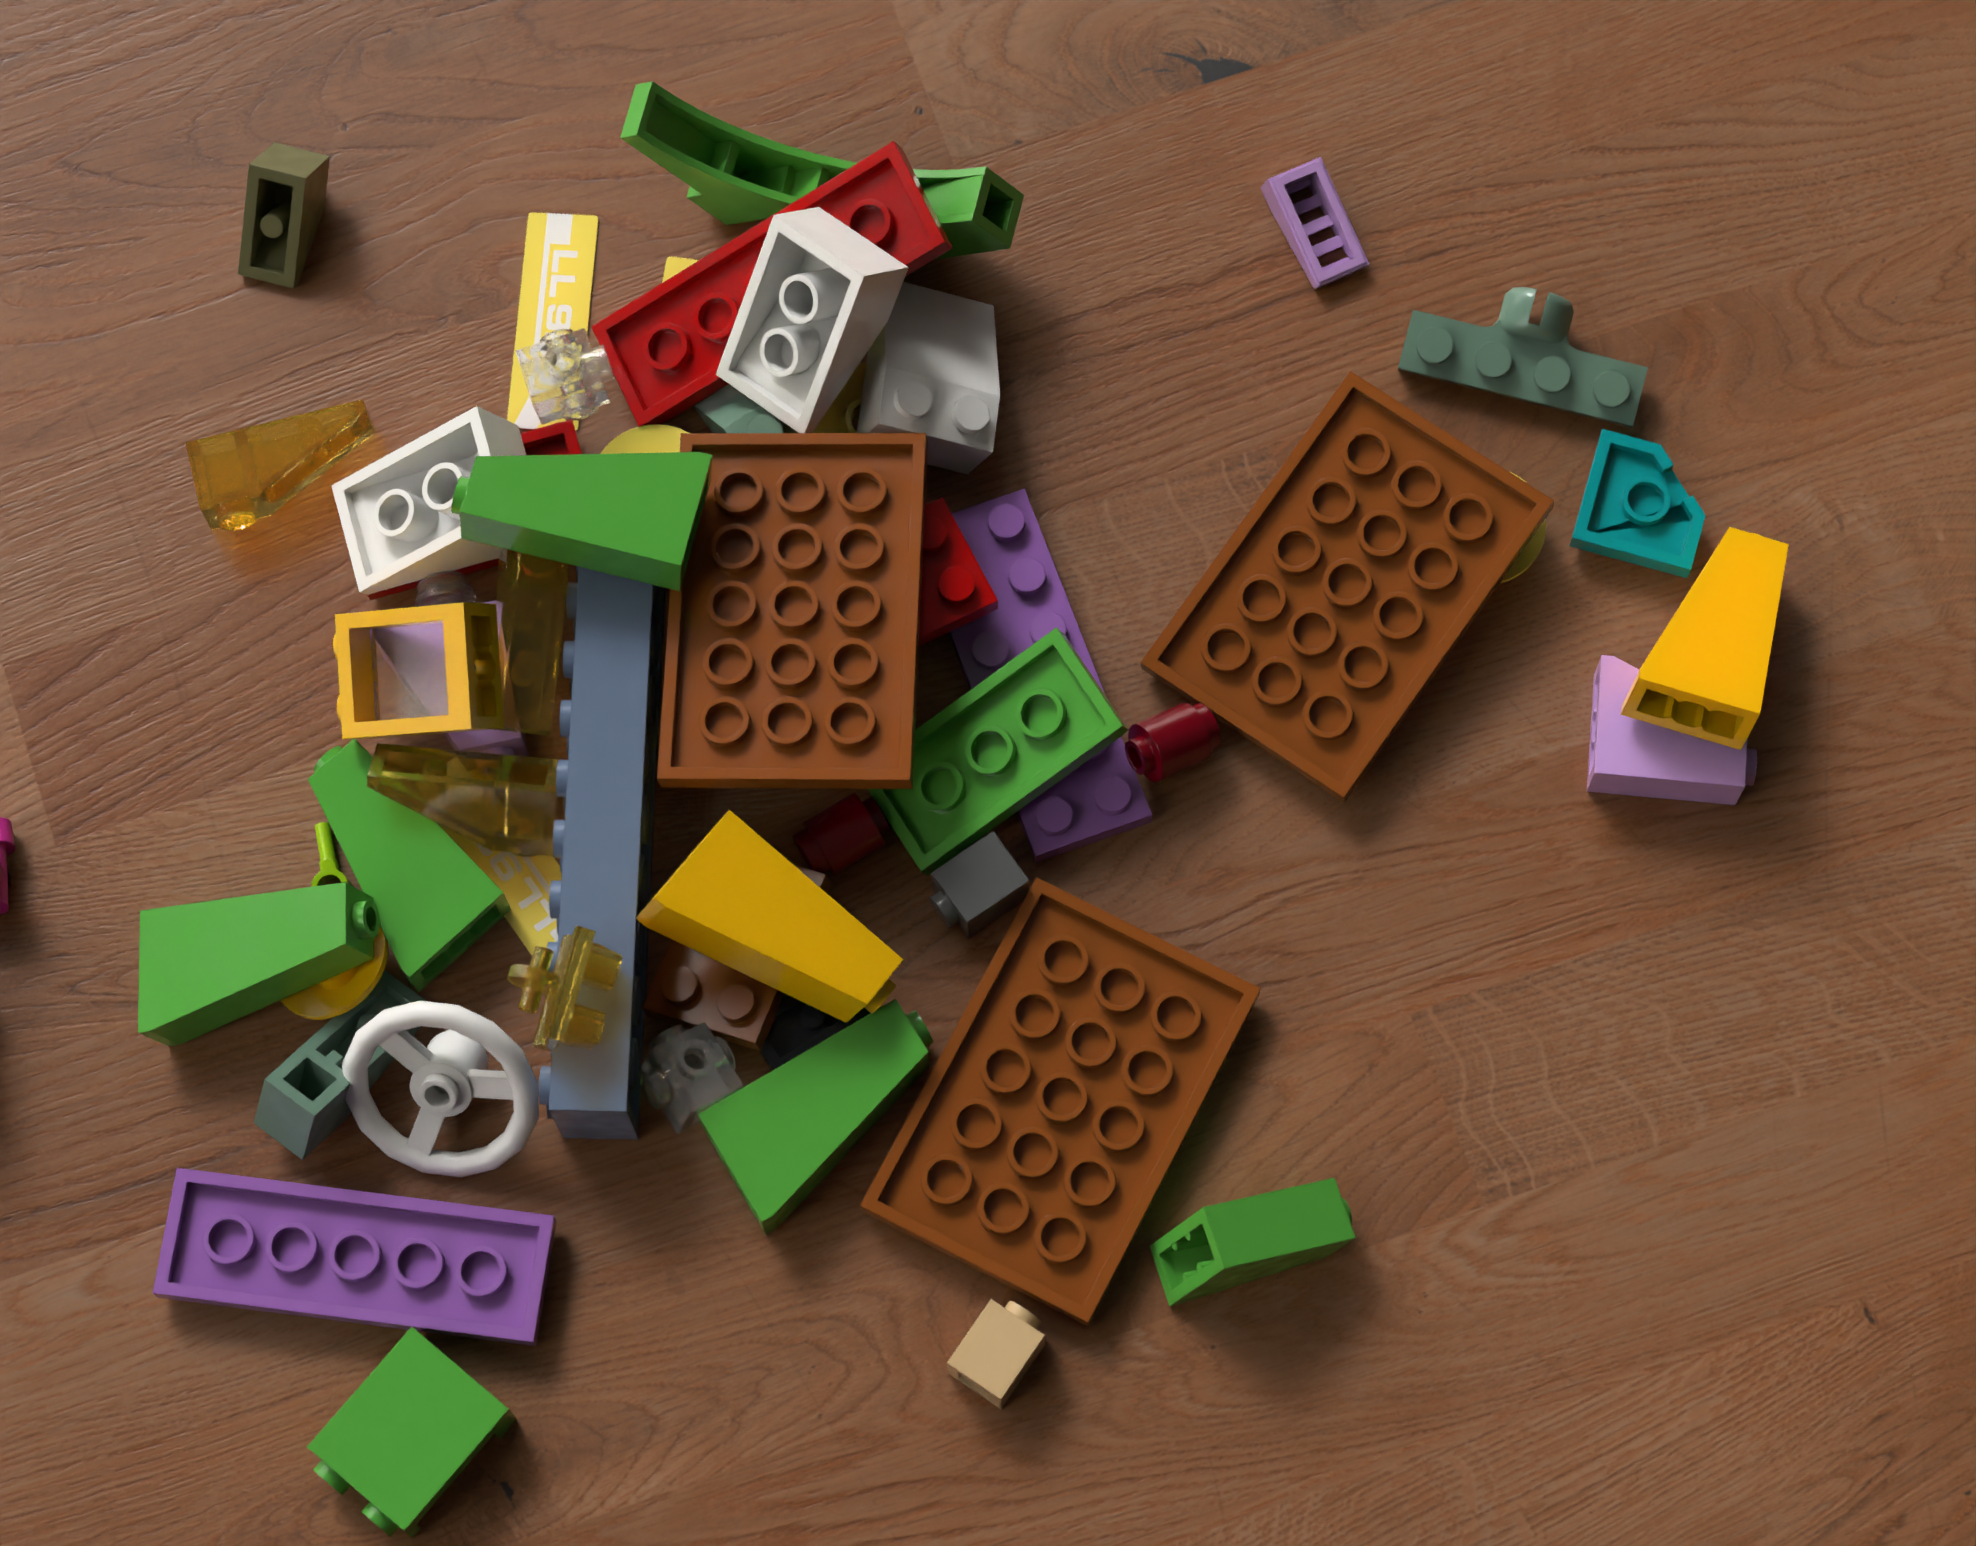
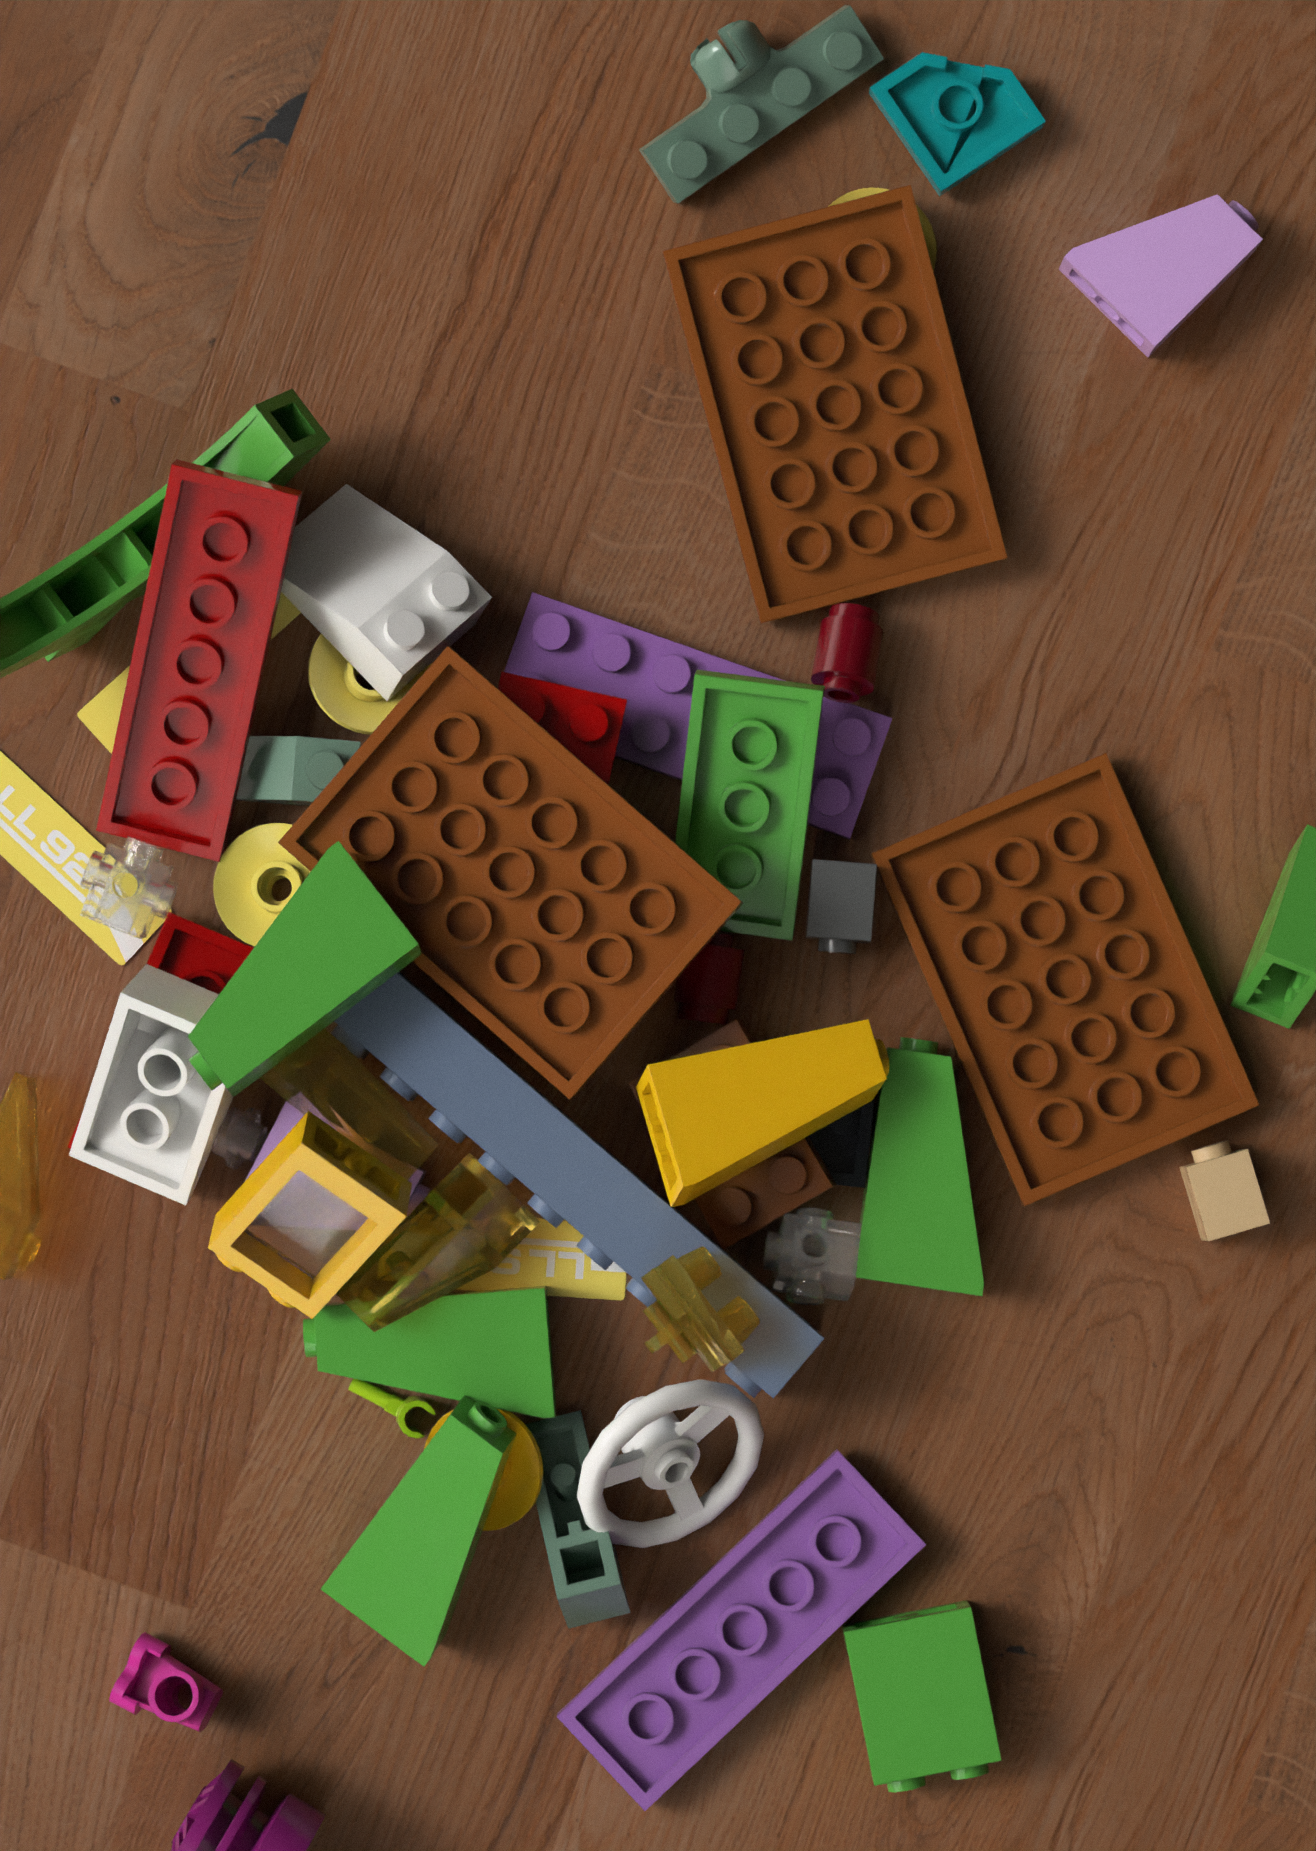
camera: 50 degrees left, 15 degrees up
white slope [716,207,909,433] -> none
lavender slope [1260,157,1370,290] -> none
yellow slope [1620,527,1789,750] -> none

